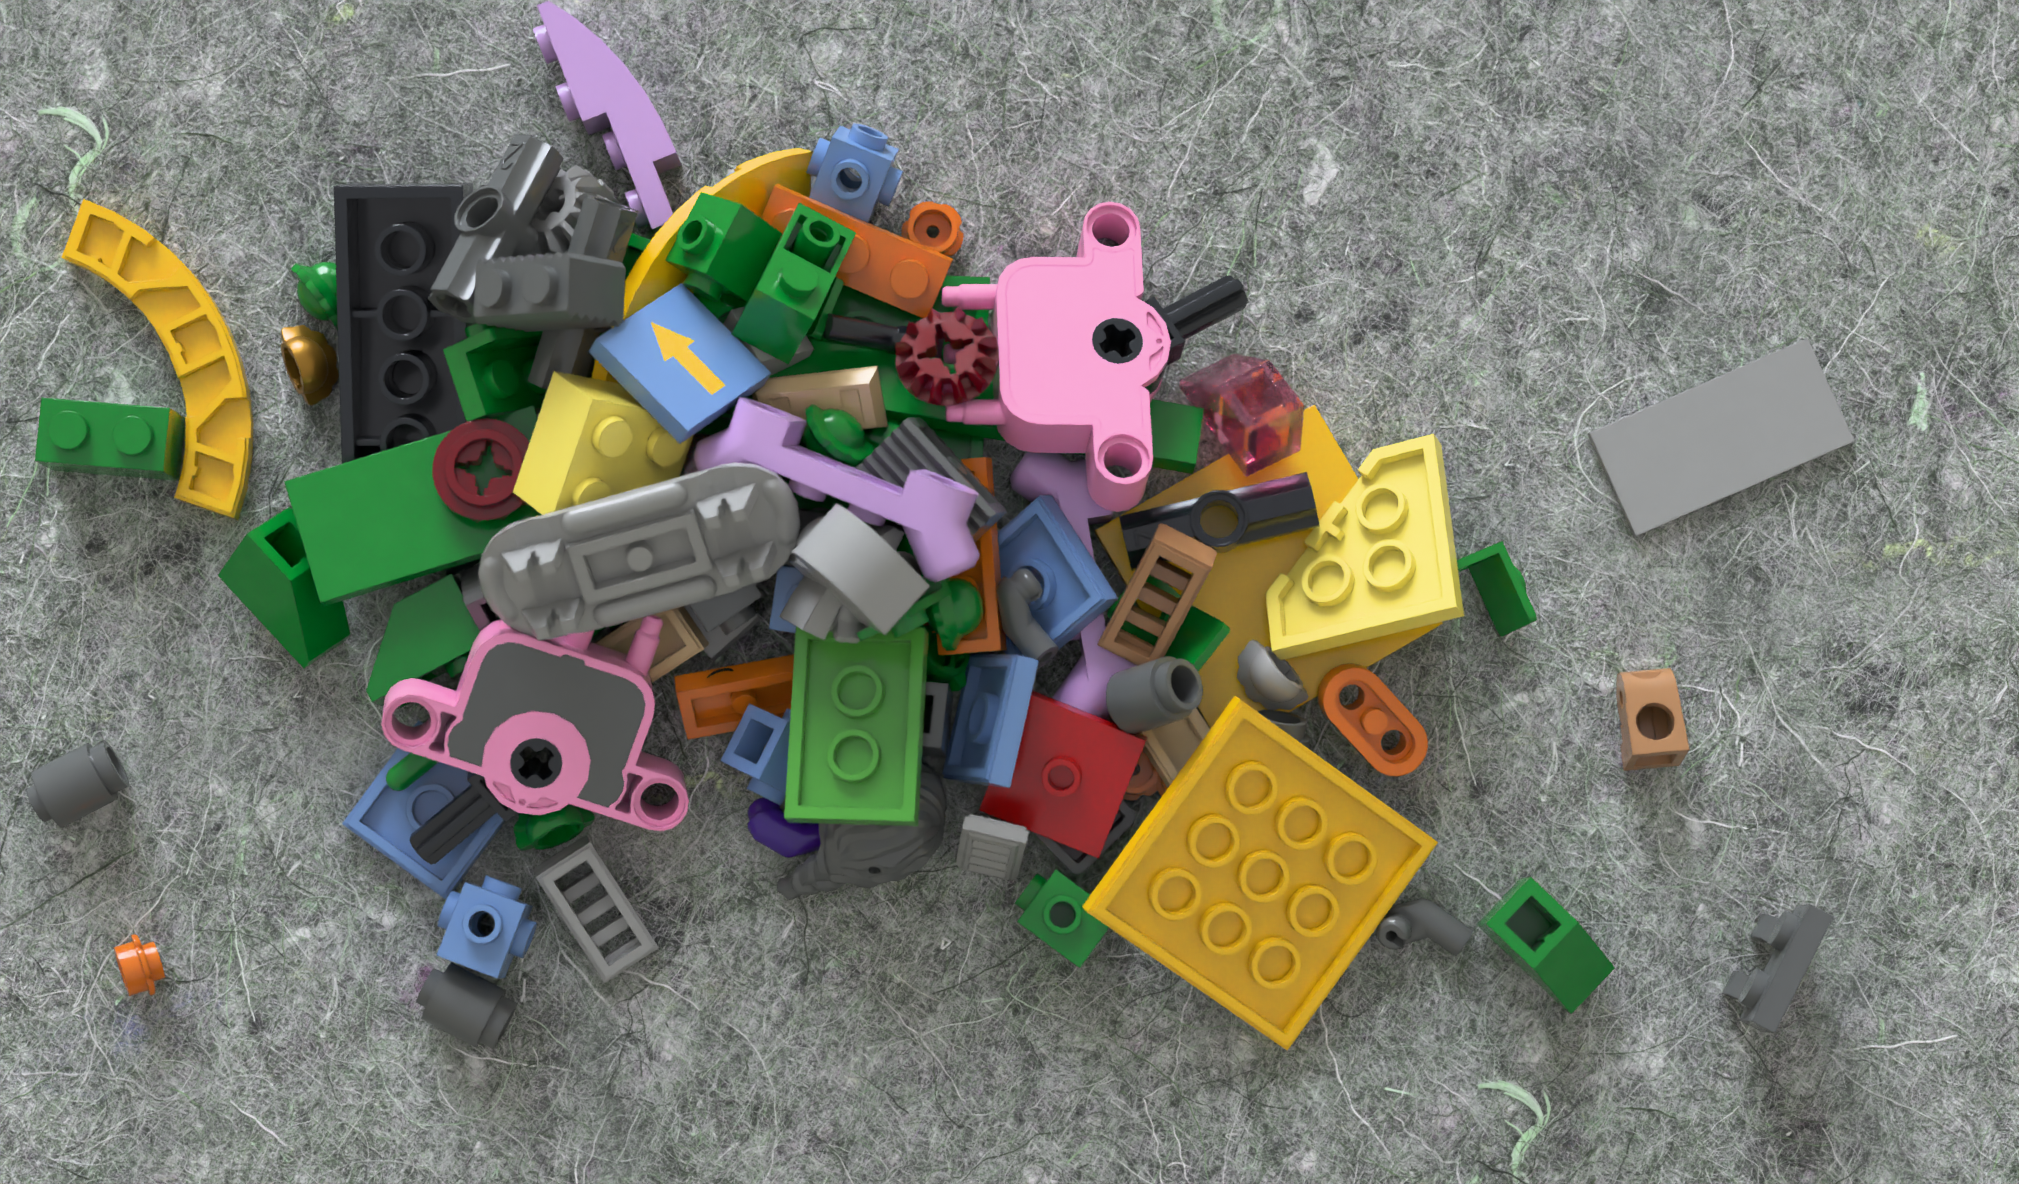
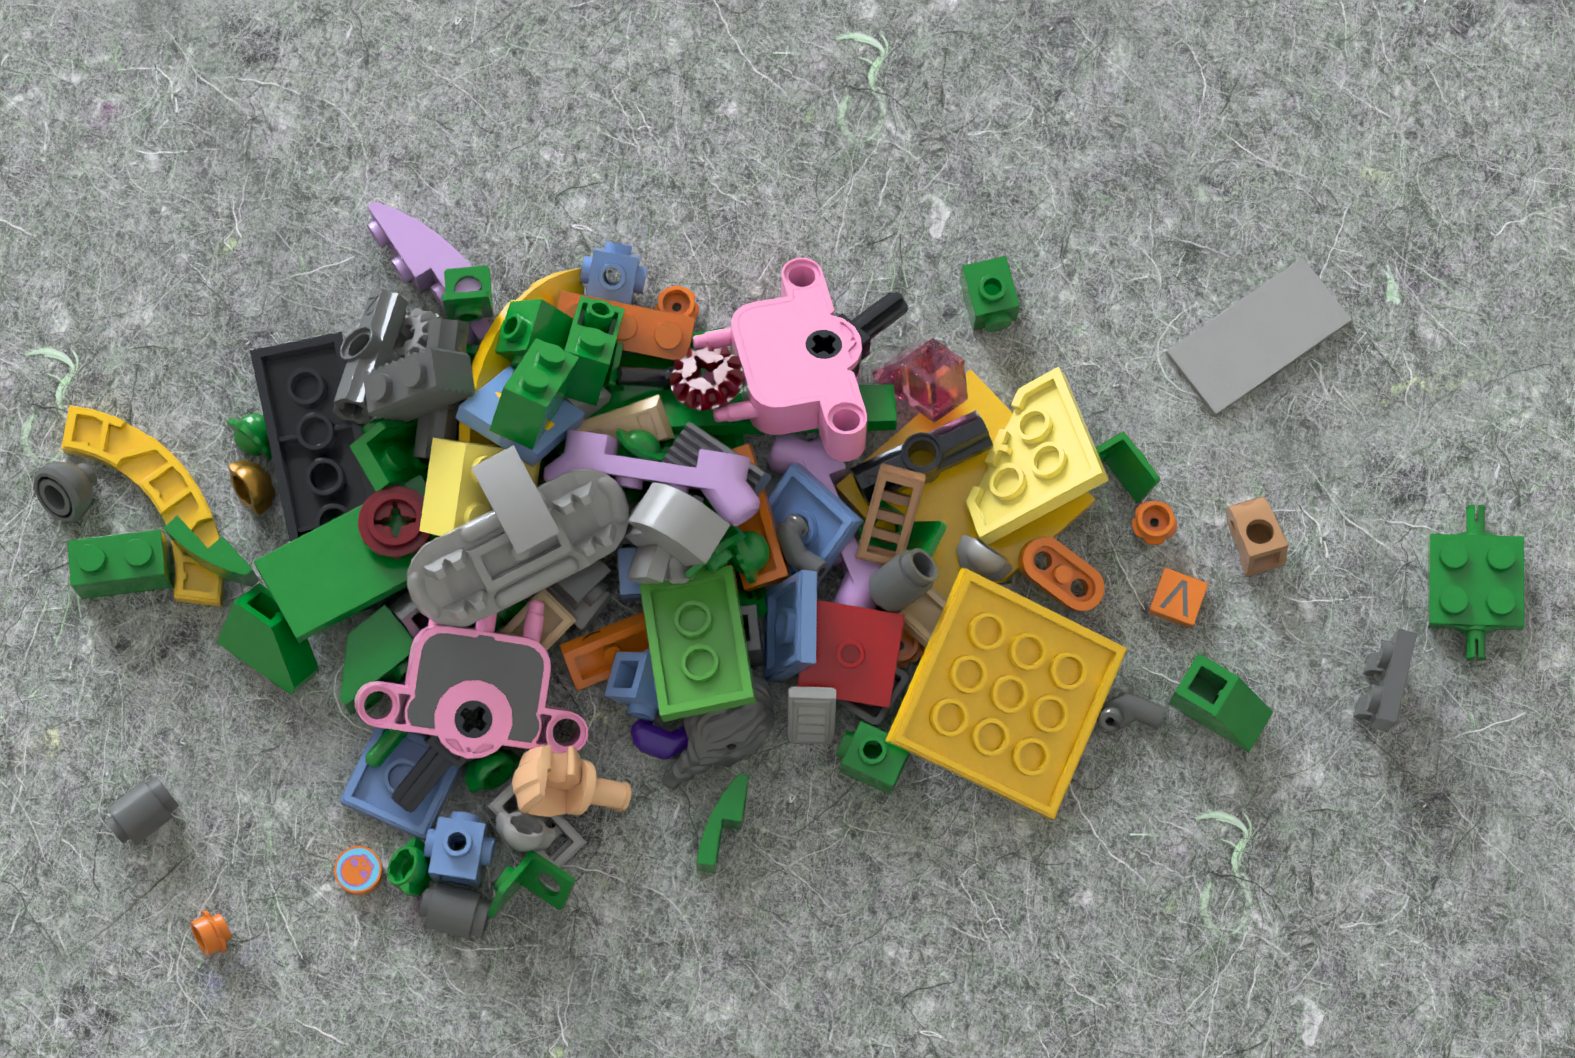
camera: 10 degrees left, 10 degrees down
none -> dark grey brick [34,462,97,523]
none -> green slope [163,515,259,587]
none -> tile [334,846,383,896]
none -> green piece [387,837,432,897]
none -> green bracket [442,266,494,322]
none -> light grey slope [471,445,560,555]
none -> green bracket [487,850,576,919]
none -> green brick [489,338,579,450]
none -> light grey piece [495,812,555,852]
none -> light nougat piece [512,745,631,817]
none -> green slope [696,774,749,873]
none -> green brick [959,256,1020,332]
none -> orange plate [1131,501,1177,545]
none -> orange tile [1148,568,1208,629]
none -> green plate [1428,505,1524,661]

